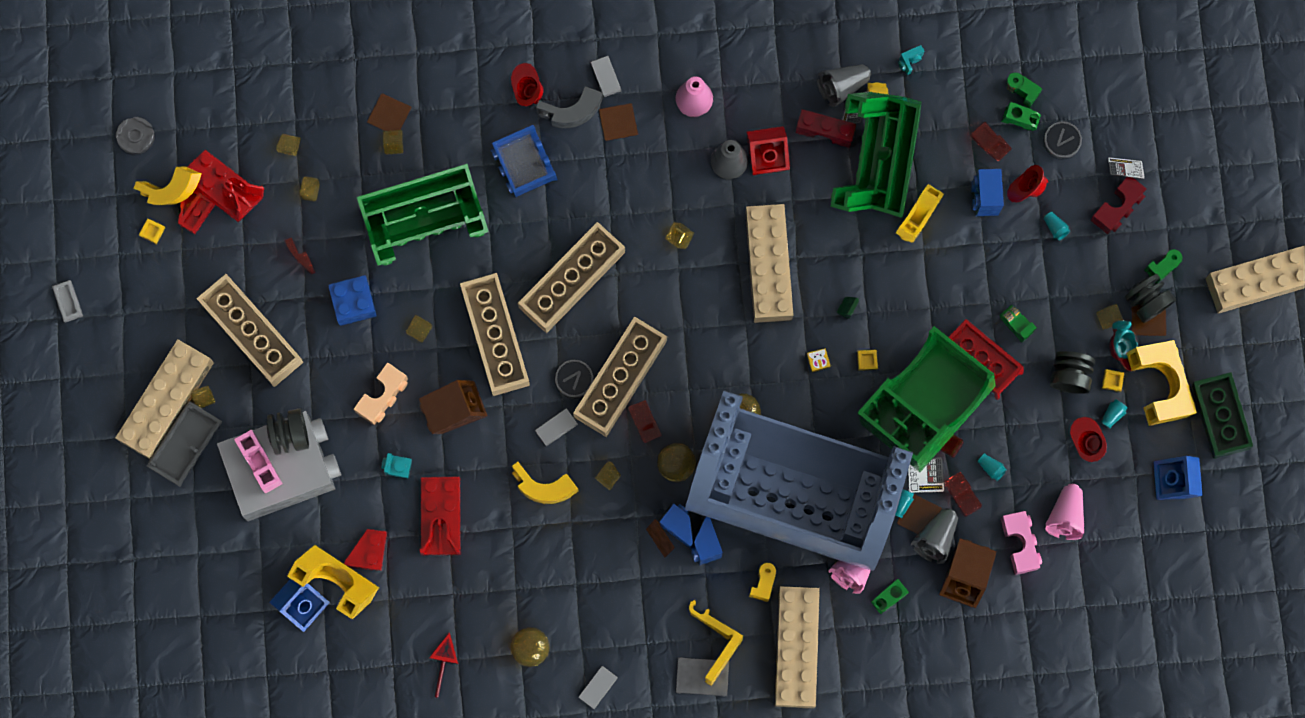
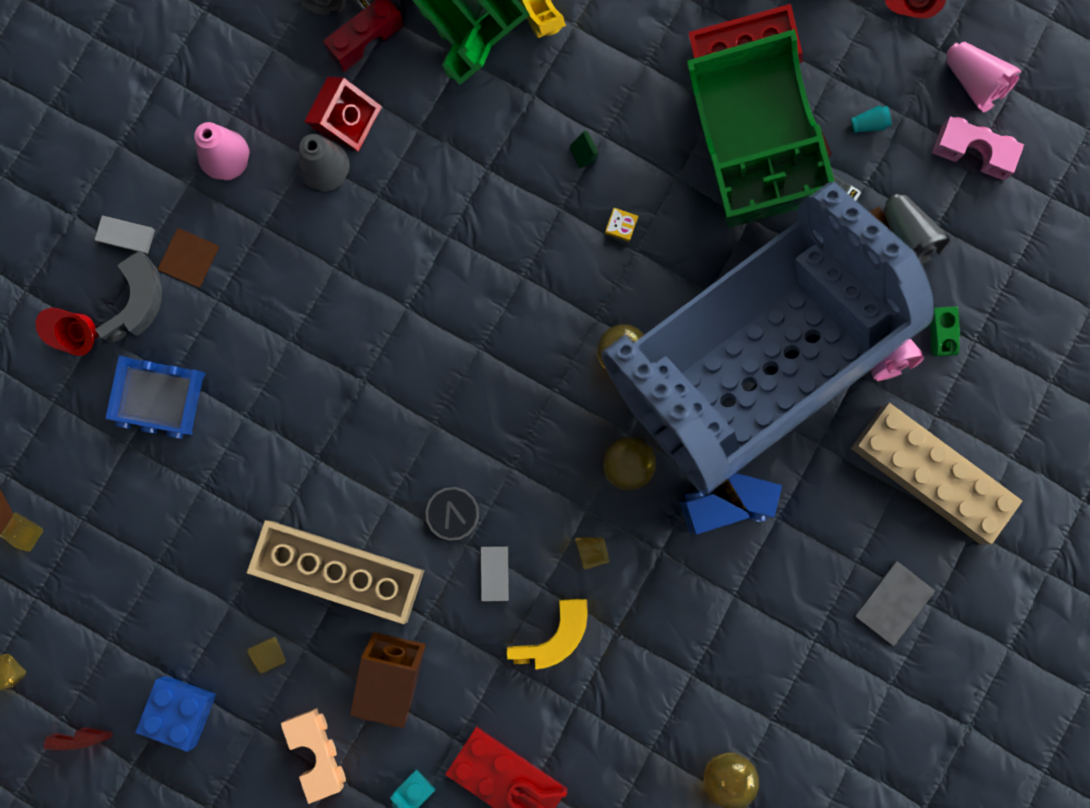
camera: 55 degrees left, 5 degrees up
green wedge [357,164,489,265] -> none
tan brick [518,222,625,334] -> none
tan brick [573,317,667,437] -> none
light grey tile [578,666,618,709] -> none
clear red slope [627,400,662,443] -> none
reddish brown sticker [646,519,675,558] -> none
clear yellow slope [665,222,694,249] -> none
yellow hinge [689,600,743,686] -> none
tan brick [745,204,793,323] -> none
yellow leg [749,563,776,602] -> none
yellow tile [857,350,878,371] -> none
reddish brown slope [939,538,997,608] -> none
clear red slope [944,472,982,517] -> none

